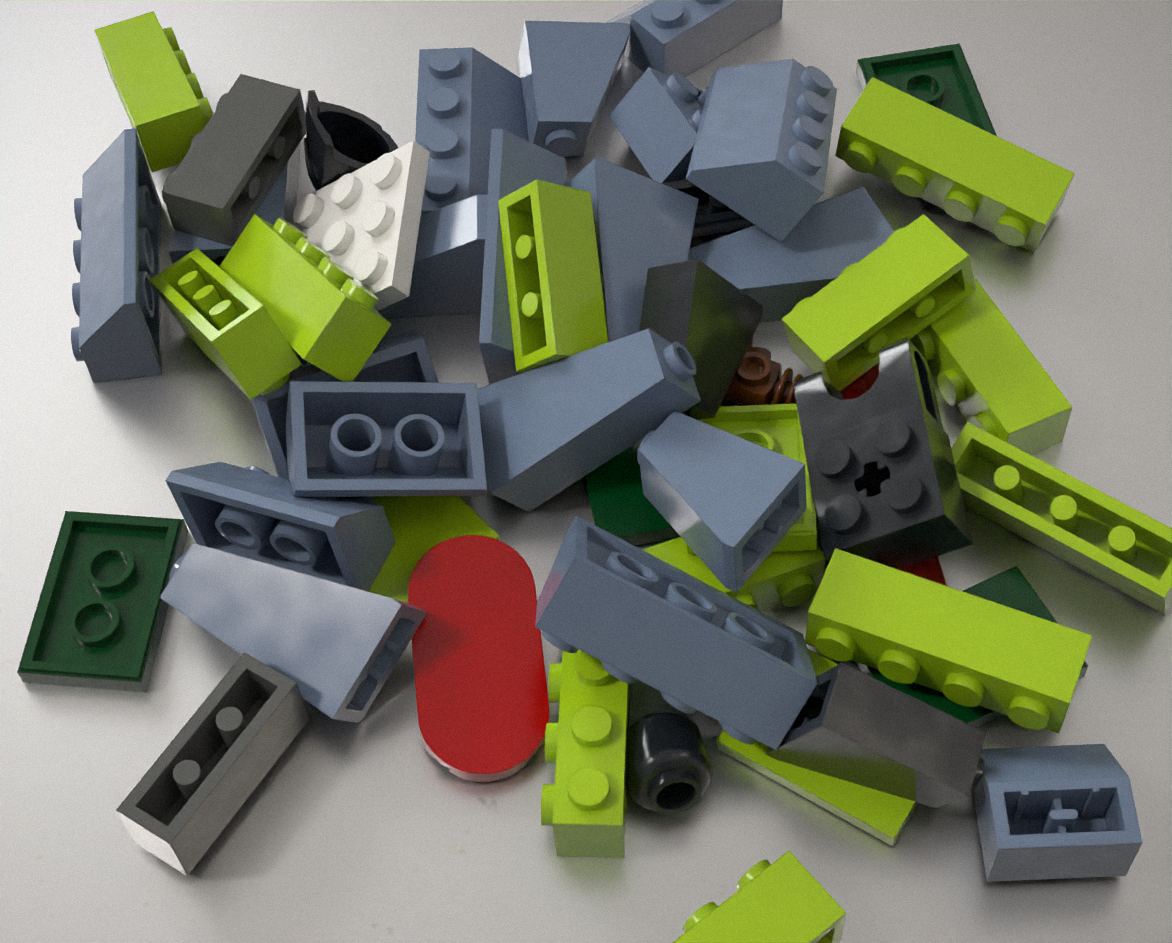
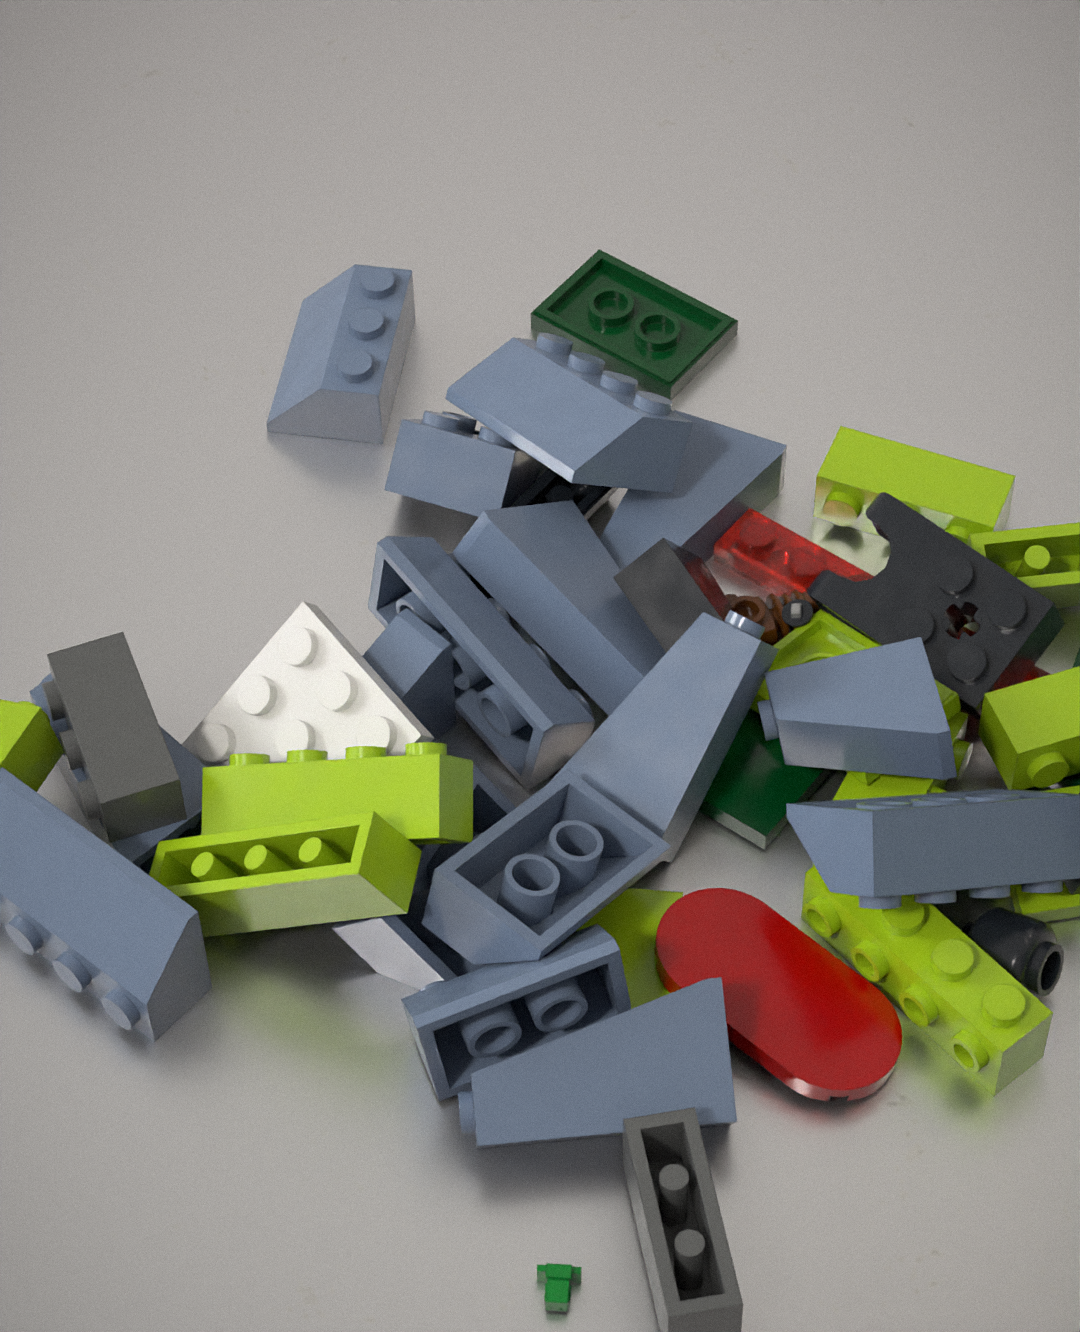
camera: 45 degrees left, 5 degrees down
dark green tile [17,511,188,693] -> none
black helmet [304,90,398,191] -> none
sand blue slope [415,47,529,215] -> none
lime brick [498,180,608,373] -> none
sand blue slope [518,21,630,158] -> none
lime brick [781,214,976,392] -> none
lime brick [835,77,1075,253] -> none
none -> green piece [537,1263,581,1312]
none -> black piece [782,599,813,627]

